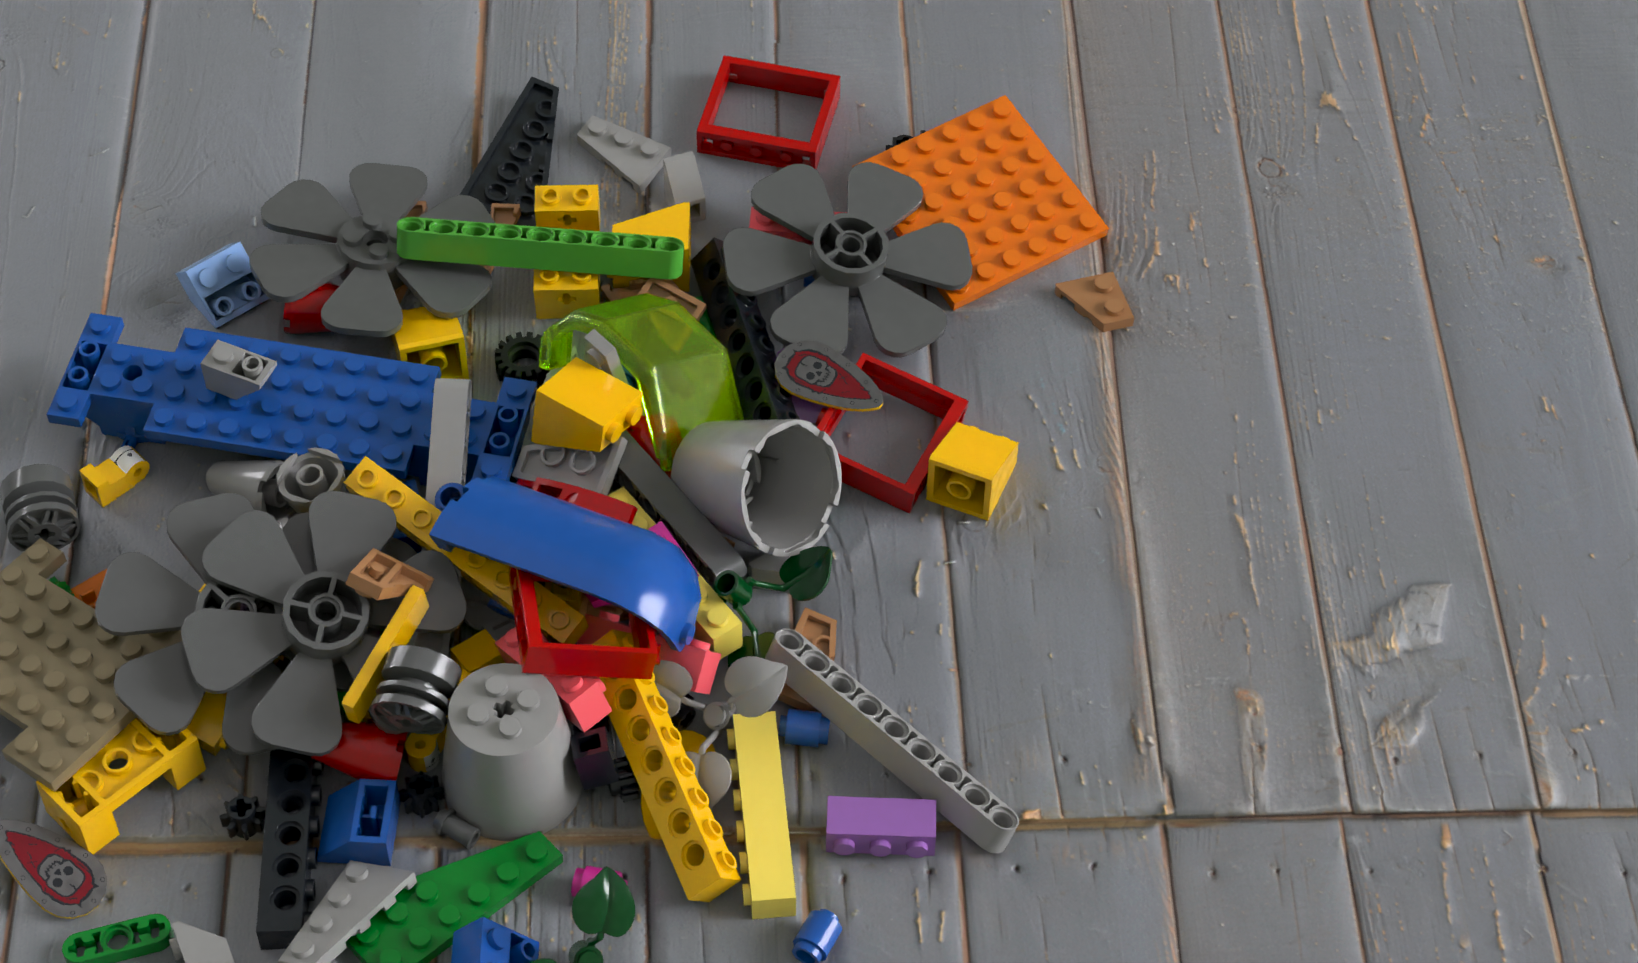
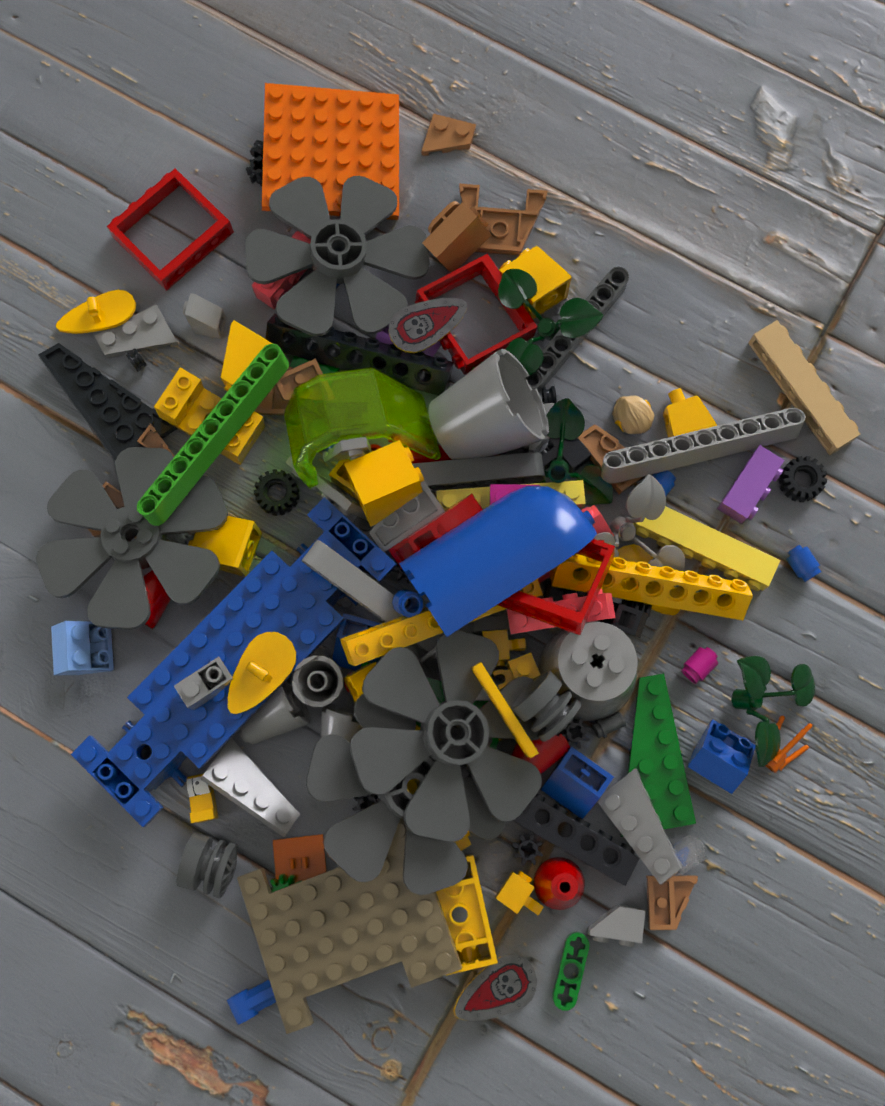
camera: 55 degrees left, 25 degrees up
medium nougat wing [346,548,434,600] -> none
none -> yellow shield [56,290,136,334]
none -> black bush [125,348,147,372]
none -> wing [201,738,300,837]
none -> yellow shield [228,632,296,714]
none -> medium nougat brick [422,201,492,273]
none -> medium nougat wing [459,183,547,255]
none -> yellow brick [495,870,544,915]
none -> dark green plant [498,269,603,376]
none -> dark grey beam [526,266,629,393]
none -> red cone [533,857,585,910]
none -> black brick [540,438,592,473]
none -> black bush [542,386,557,404]
none -> tan hair [612,396,655,434]
none -> yellow torso [663,388,717,438]
none -> tan brick [748,320,860,456]
none -> black tyre [779,456,827,502]

